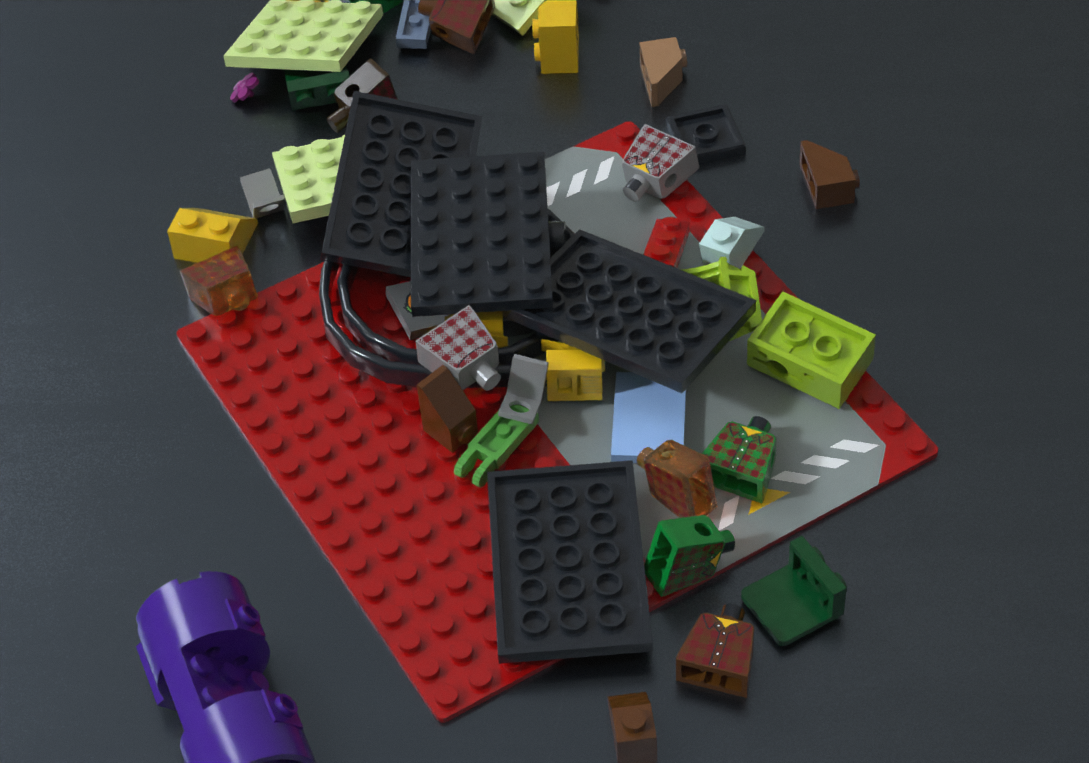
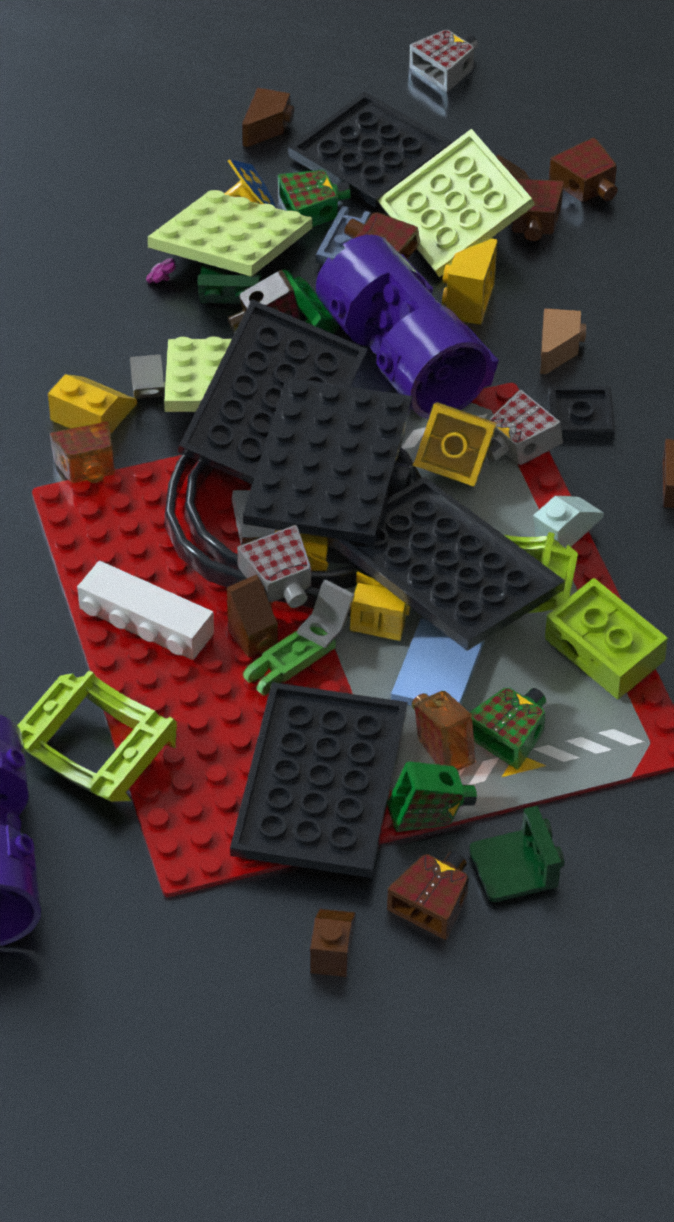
camera: 10 degrees right, 0 degrees up
red plate [643,217,690,268] -> none
none -> lime wedge [17,671,177,802]
none -> white brick [77,560,214,660]
none -> green hinge [282,270,340,334]
none -> dark purple cylinder [316,235,499,419]
none -> yellow piece [413,402,497,487]

